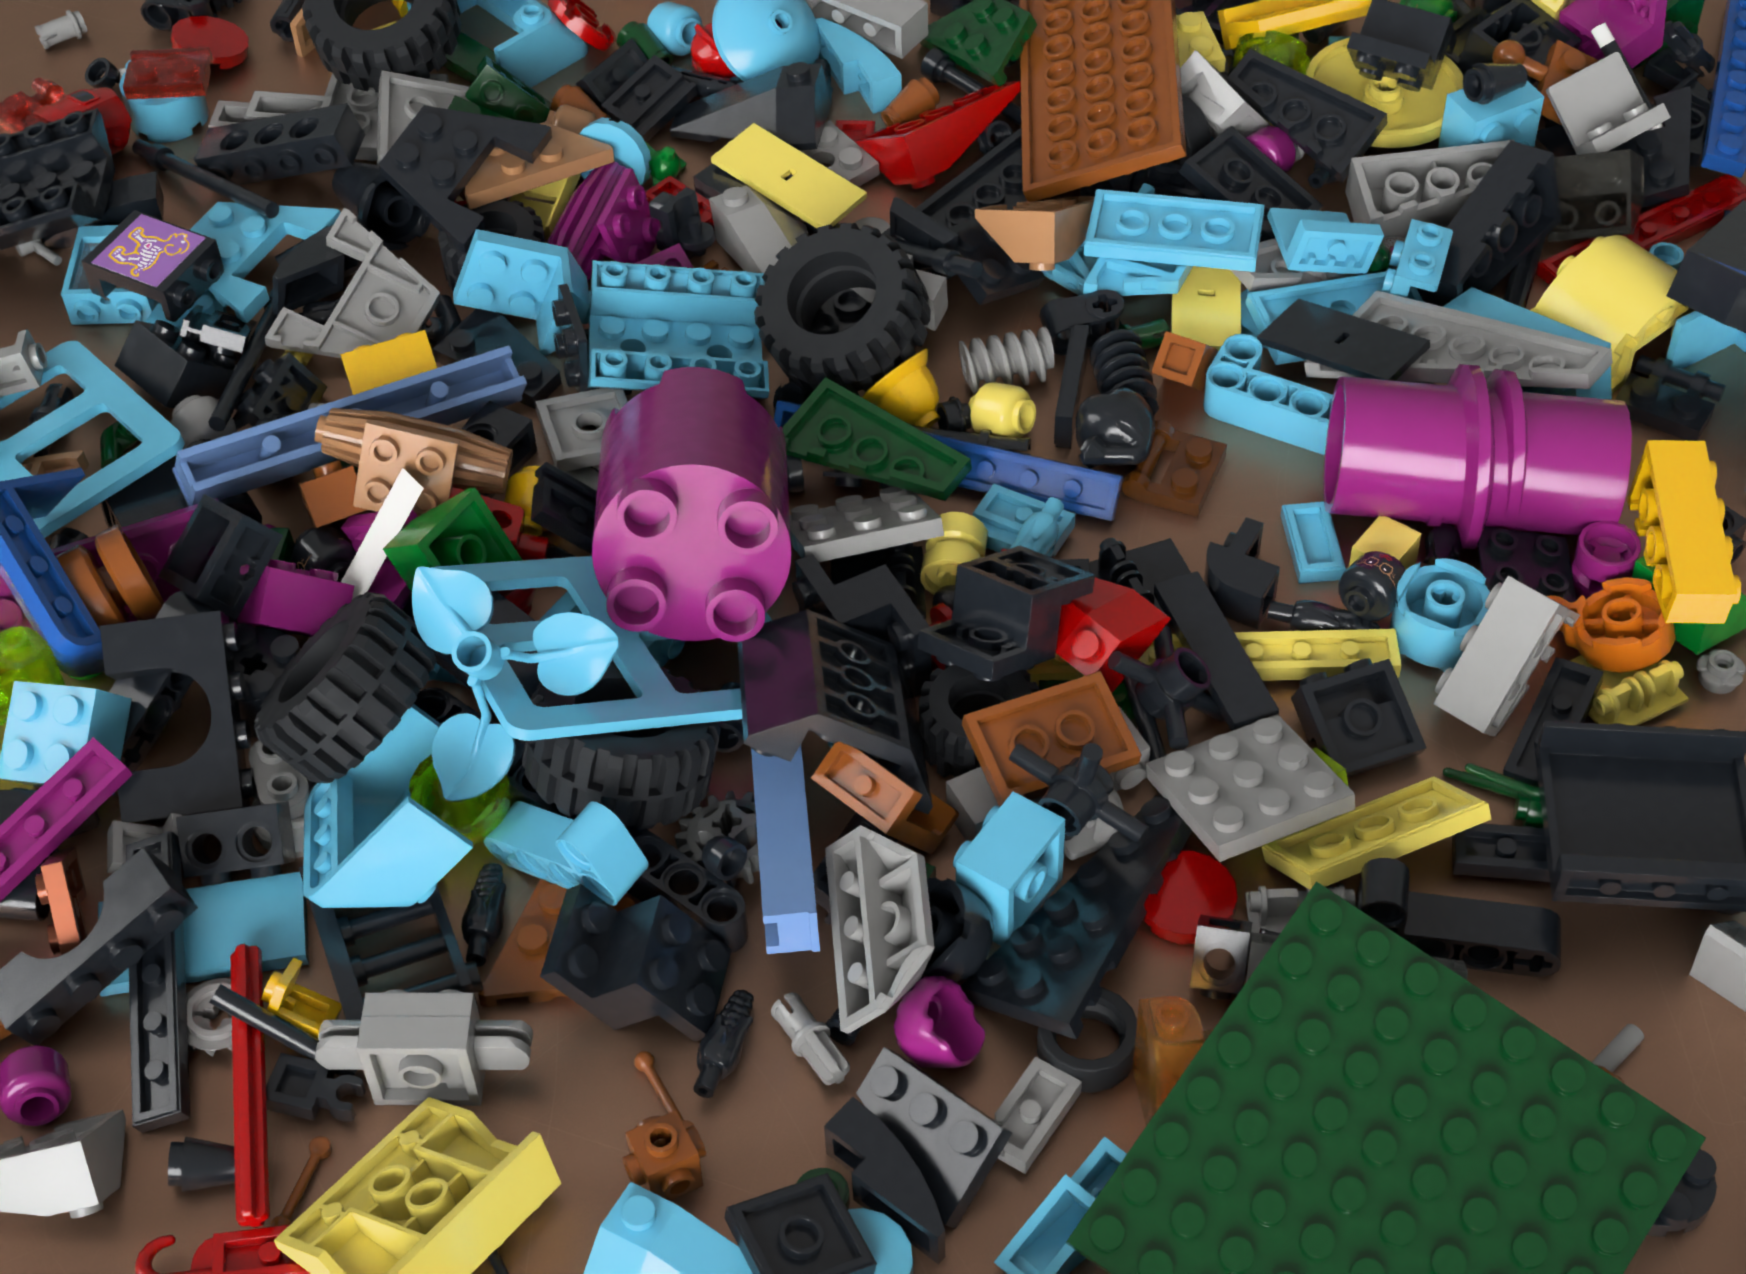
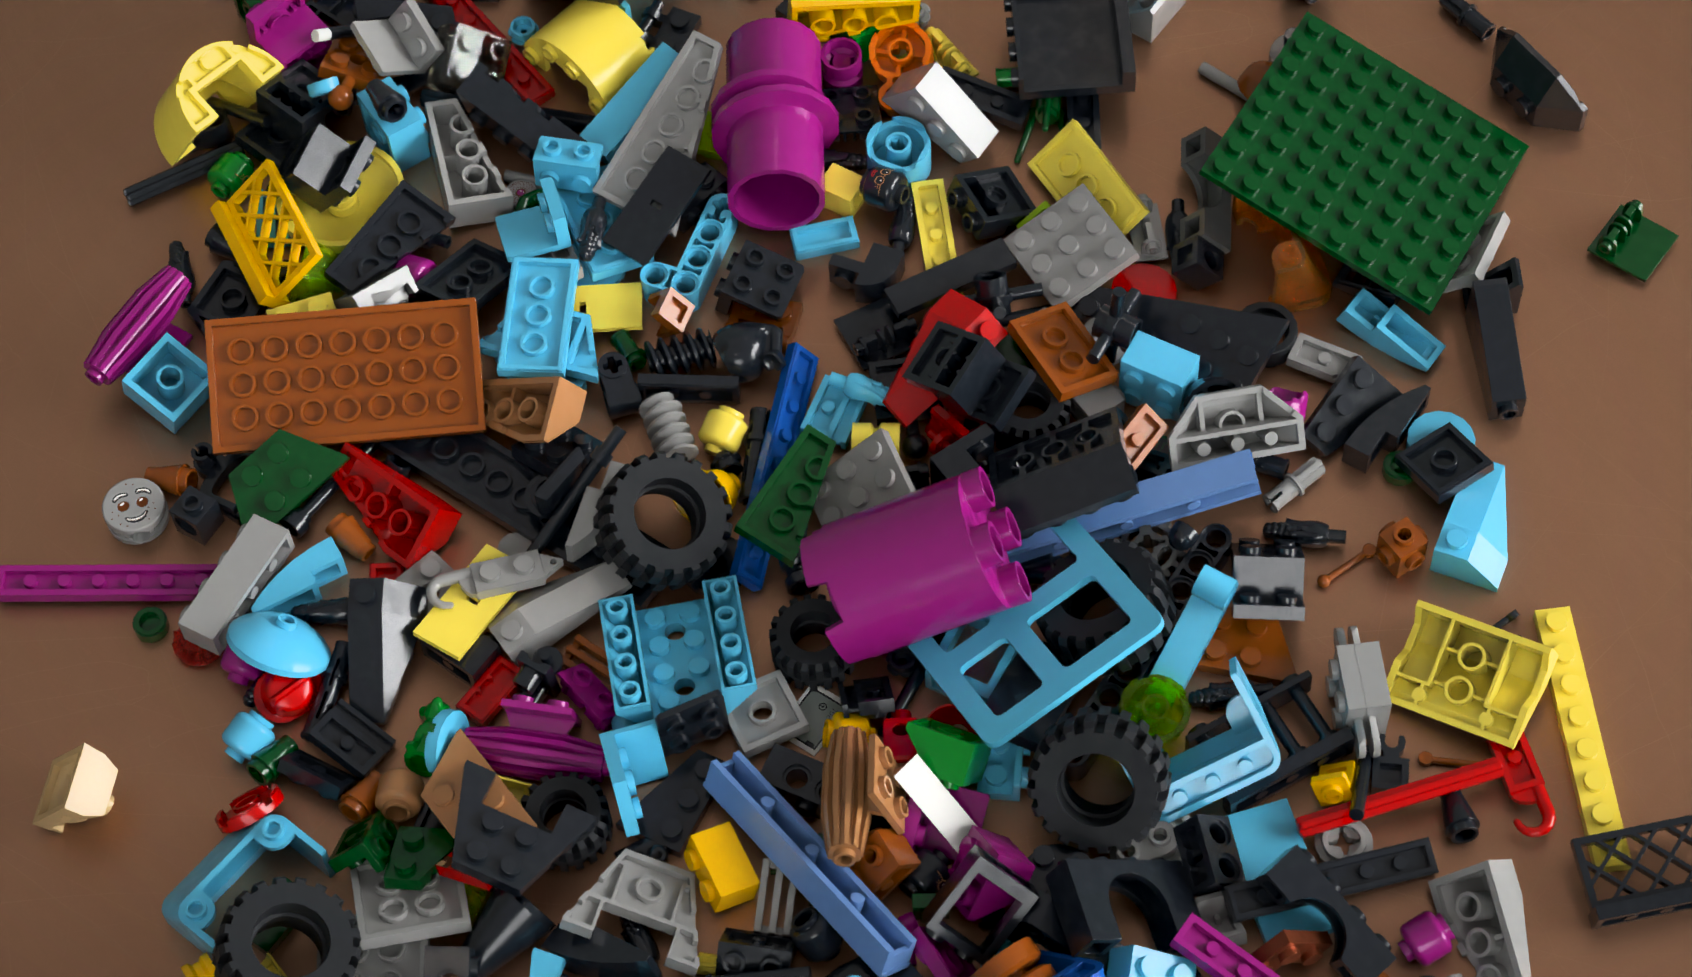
camera: 95 degrees left, 10 degrees up
medium azure plant [412,566,620,801] -> none
black beam [1356,858,1561,977] -> none
none -> medium azure tile [306,76,340,98]
none -> light grey plate [426,549,564,609]
none -> black piece [576,196,607,262]
none -> black bracket [714,239,804,320]

